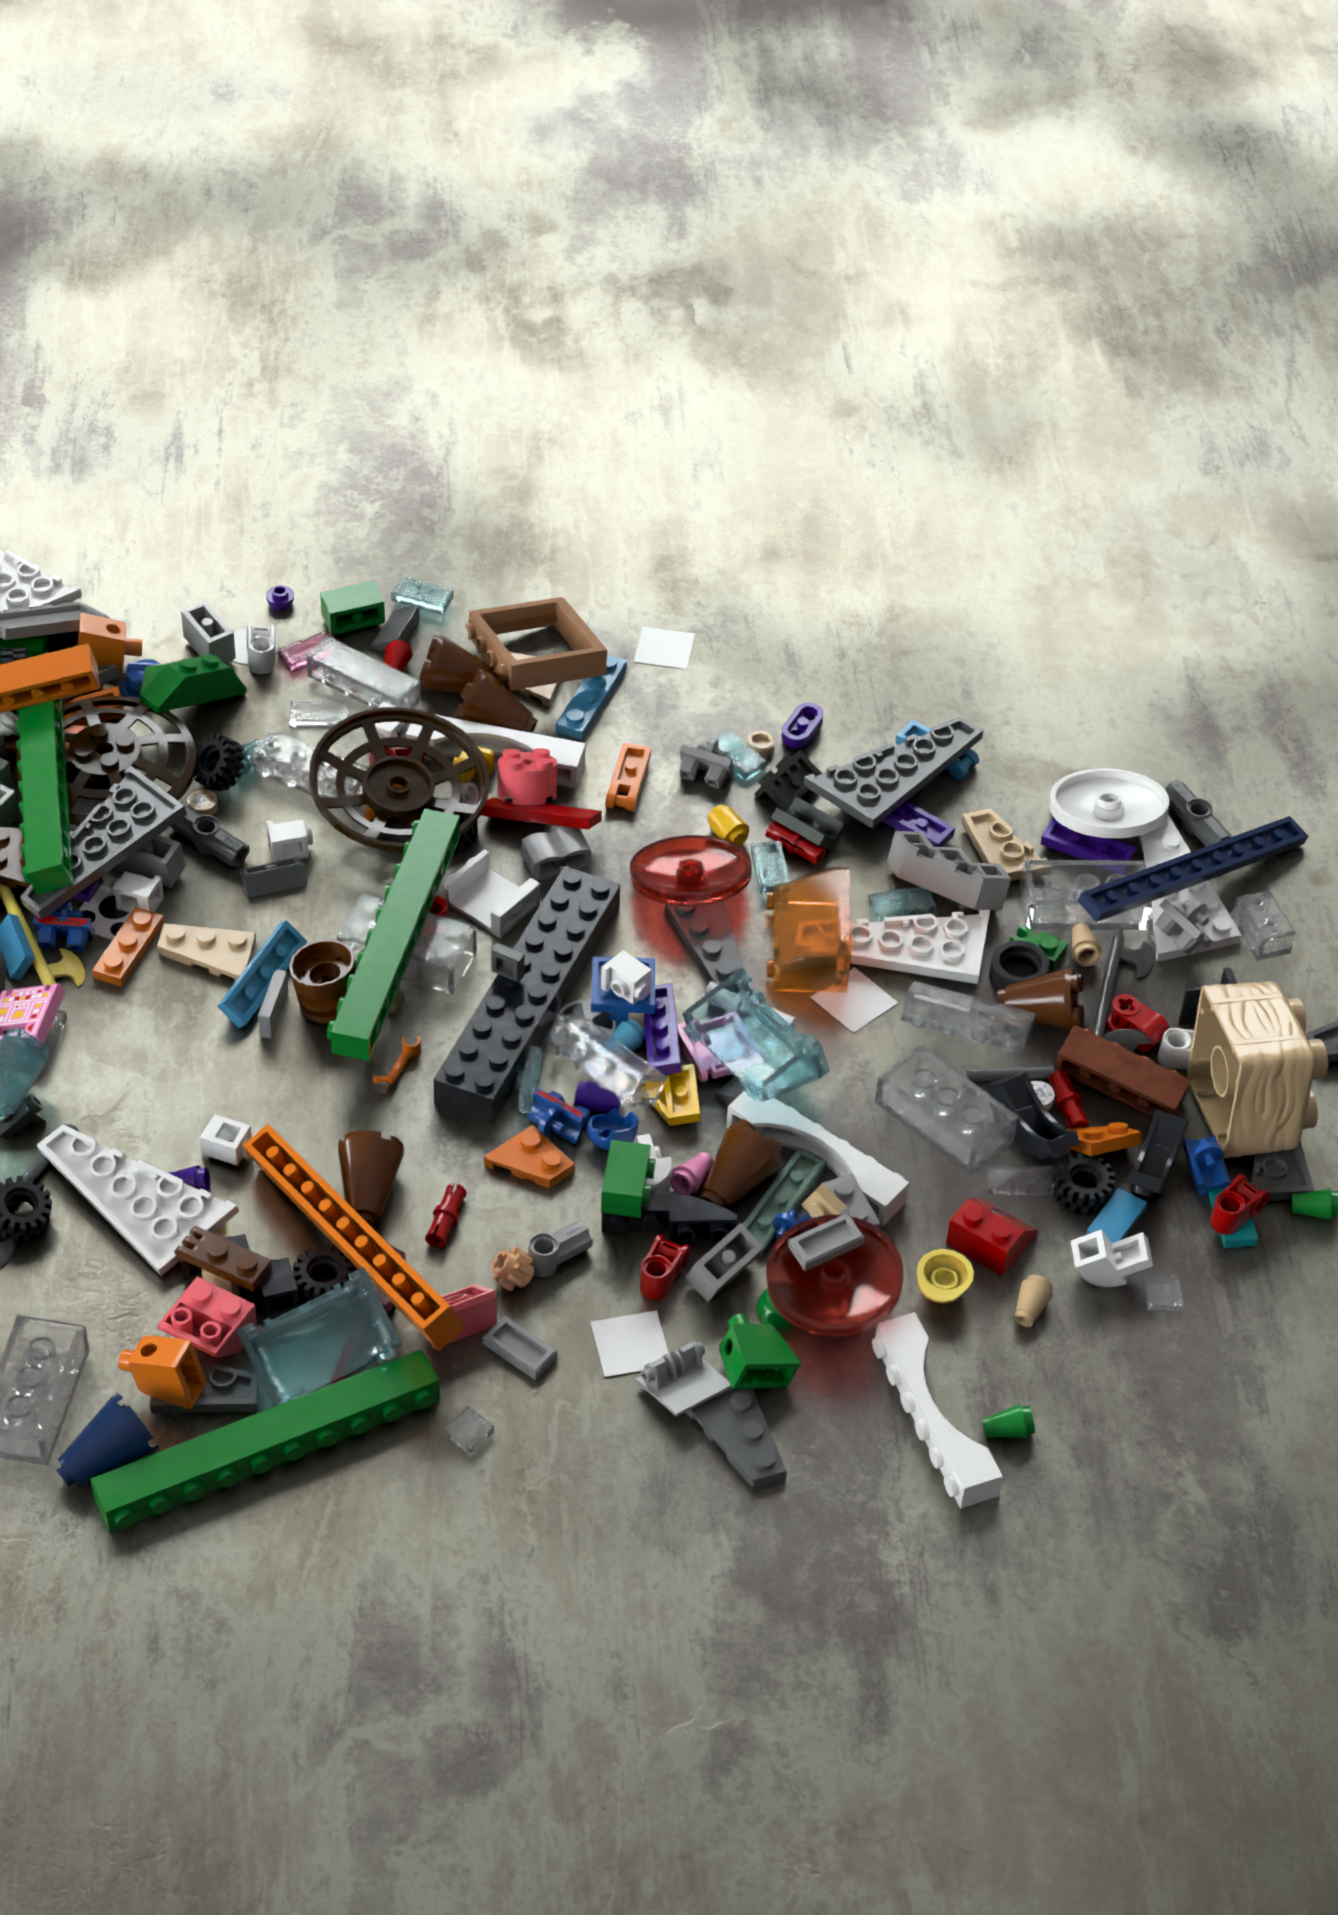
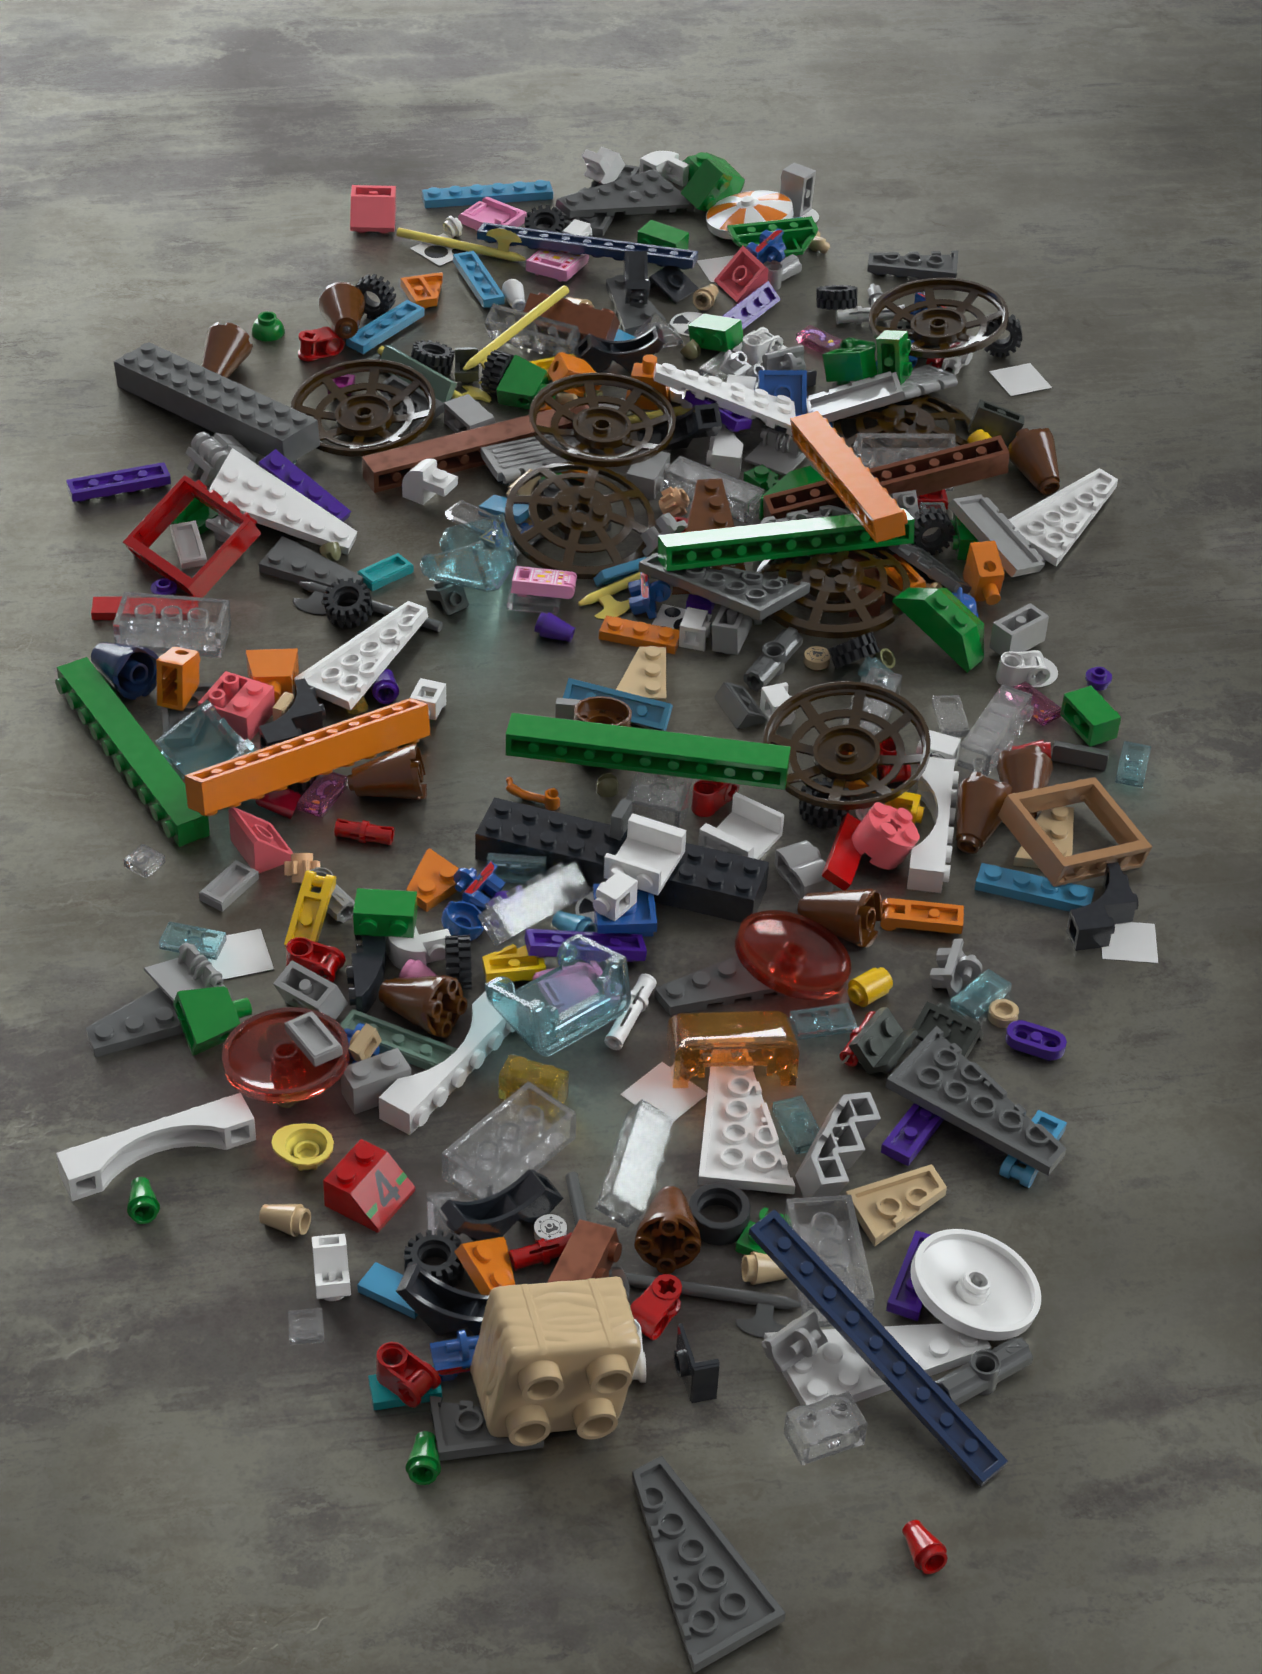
camera: 85 degrees right, 5 degrees down
reddish brown hinge [174,1226,272,1292] -> none
none -> clear light blue plate [159,921,226,960]
none -> orange torso [246,648,299,703]
none -> yellow plate [284,870,336,948]
none -> black tyre [445,935,472,990]
none -> clear yellow brick [499,1054,569,1115]
none -> dark purple cone [534,612,575,642]
none -> white panel [604,813,687,895]
none -> reddish brown cone [797,889,883,948]
none -> black arch [1066,862,1139,951]

